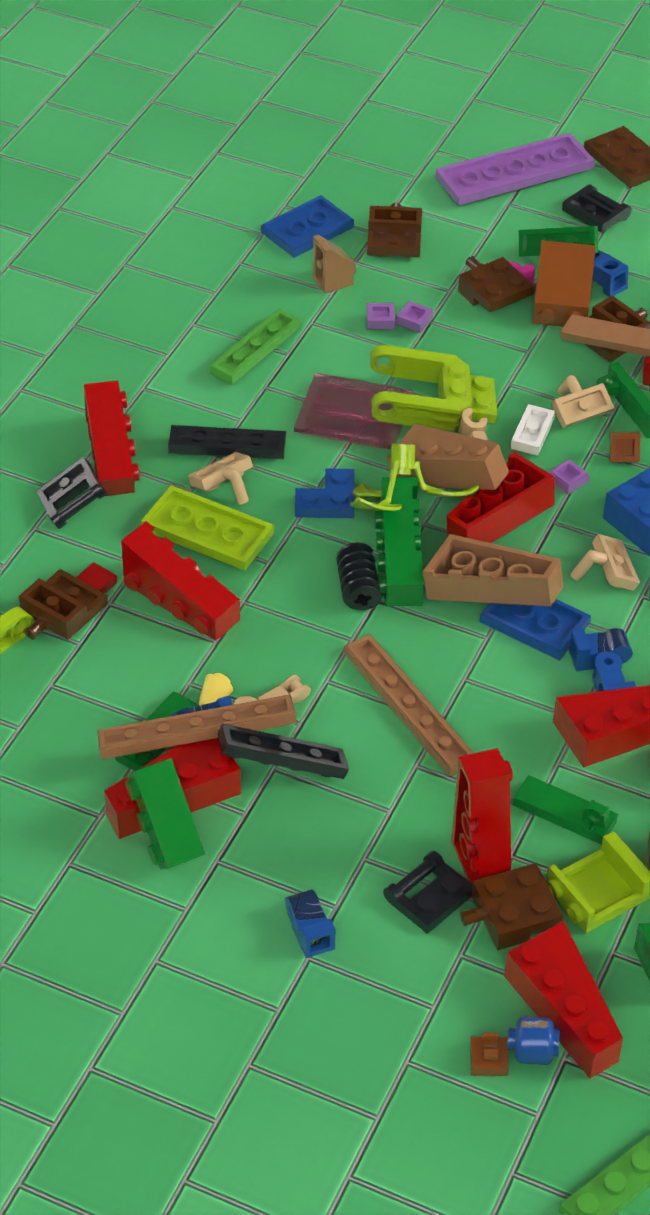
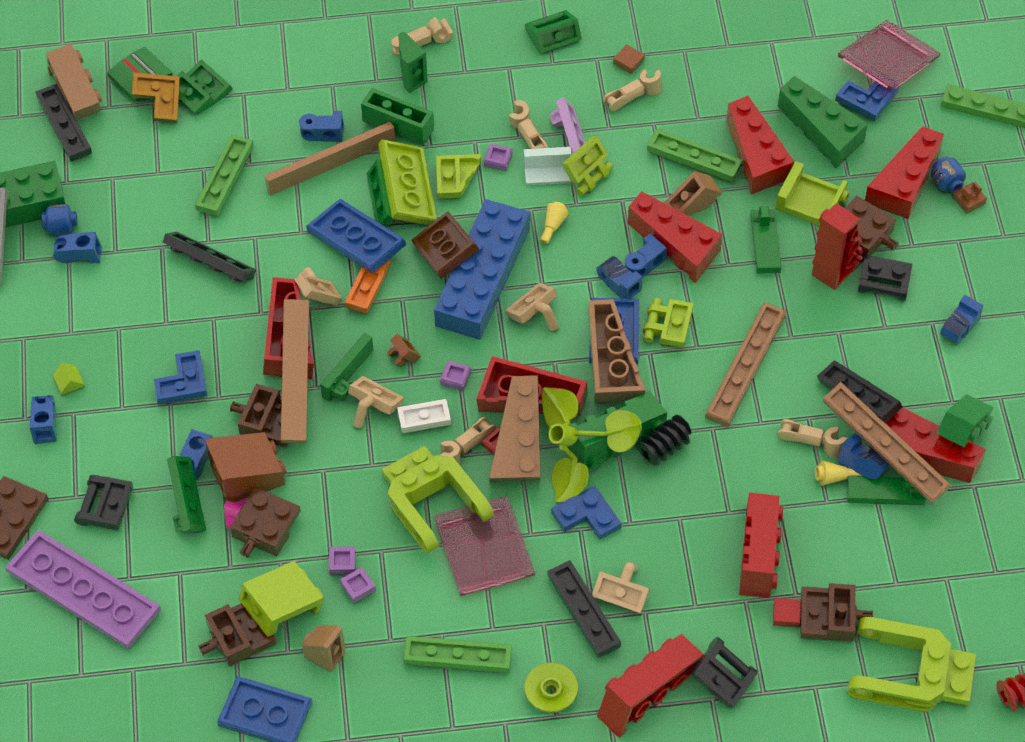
camera: 120 degrees left, 10 degrees up
lime plate [141,485,274,571] -> none
none -> lime panel [239,561,324,637]
none -> lime dish [524,663,578,713]
none -> lime plate [643,298,694,348]

